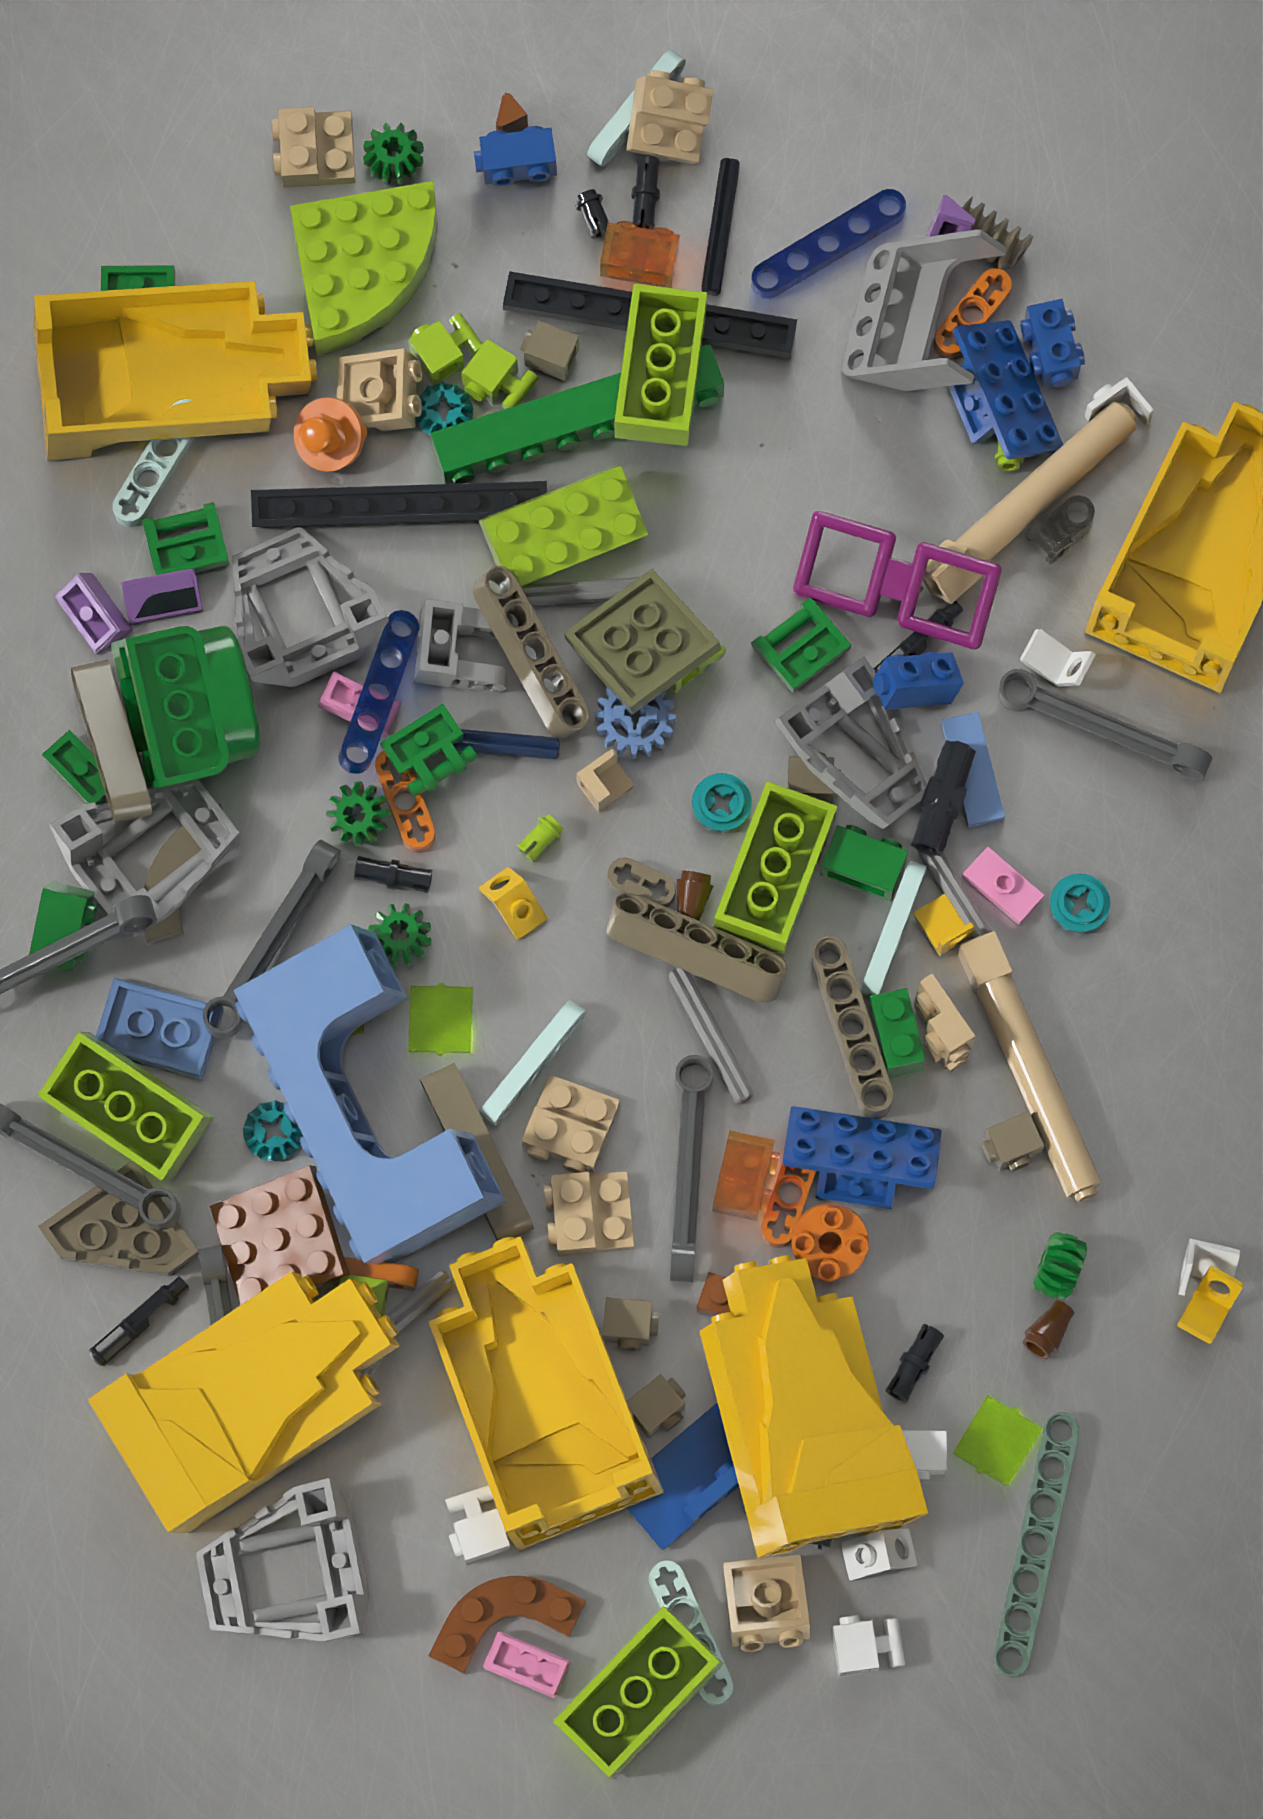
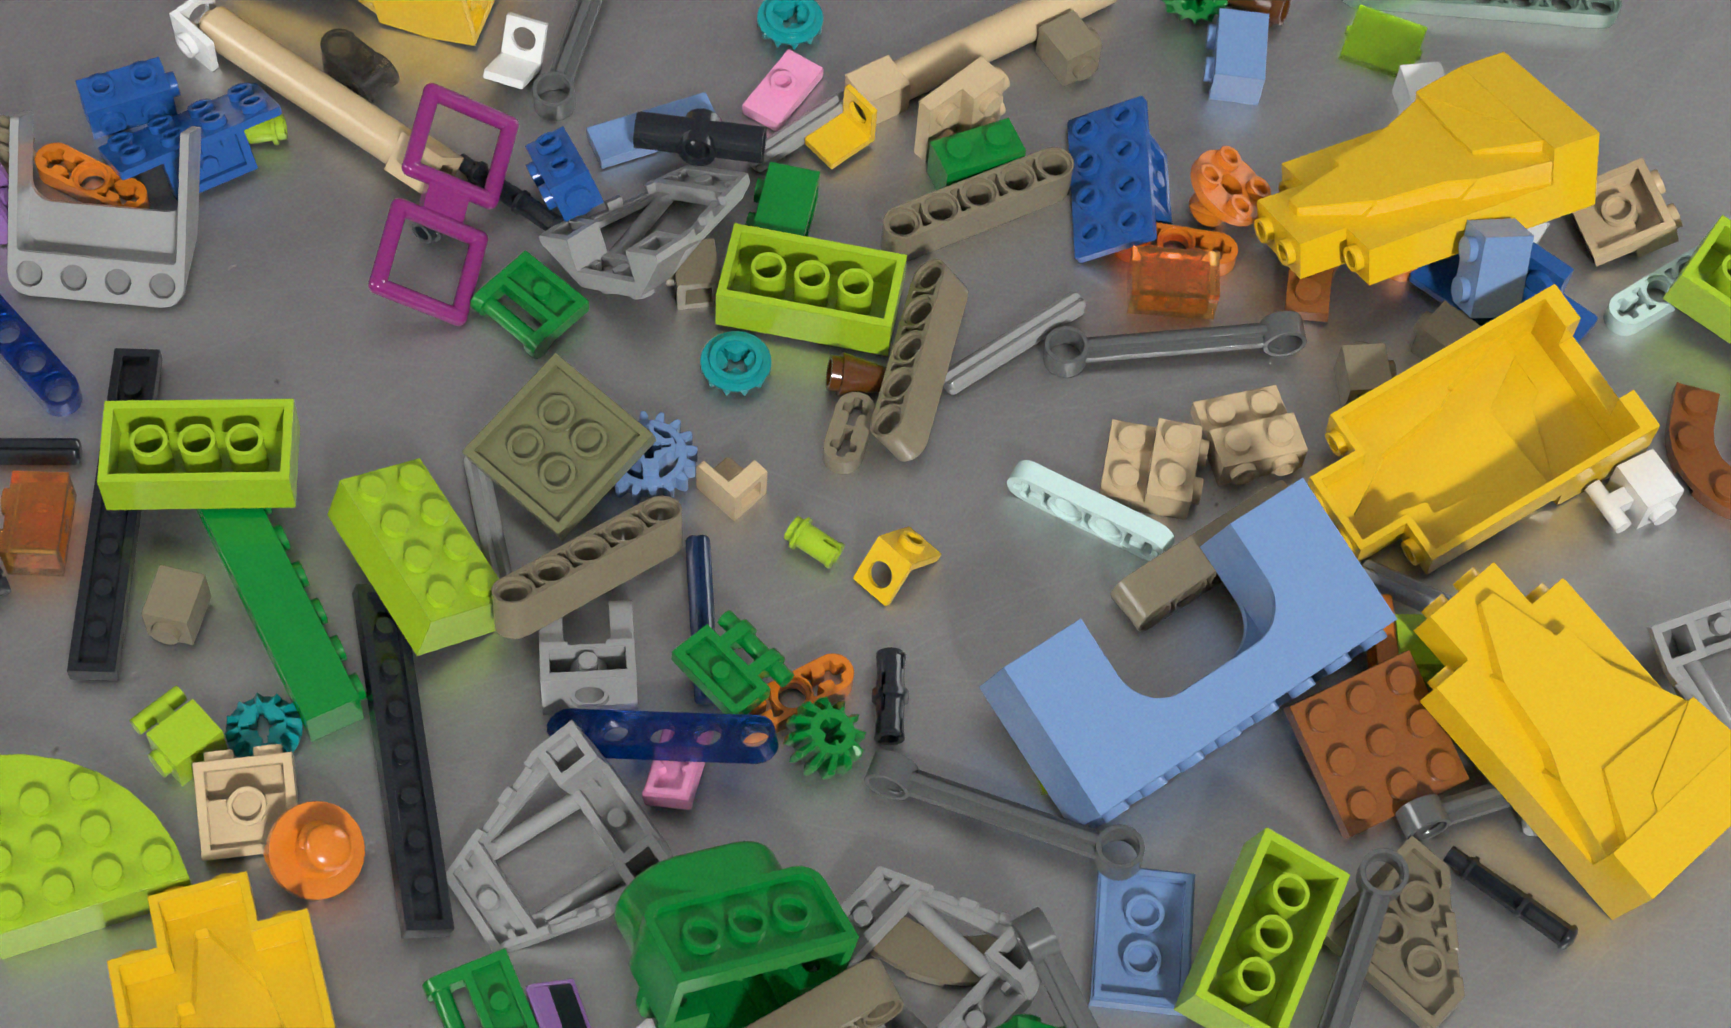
camera: 105 degrees left, 15 degrees down
teal gear [243,1100,303,1161] -> none
green gear [368,903,432,968] -> none
clear neon green piece [408,983,473,1056] -> none
lime brick [462,338,539,409] -> none
white brick [832,1615,906,1677] -> none
light aqua beam [860,860,927,998] -> none
black pin [885,1324,944,1403] -> none
none -> medium blue brick [1203,8,1269,105]
none -> medium blue brick [1451,218,1534,319]

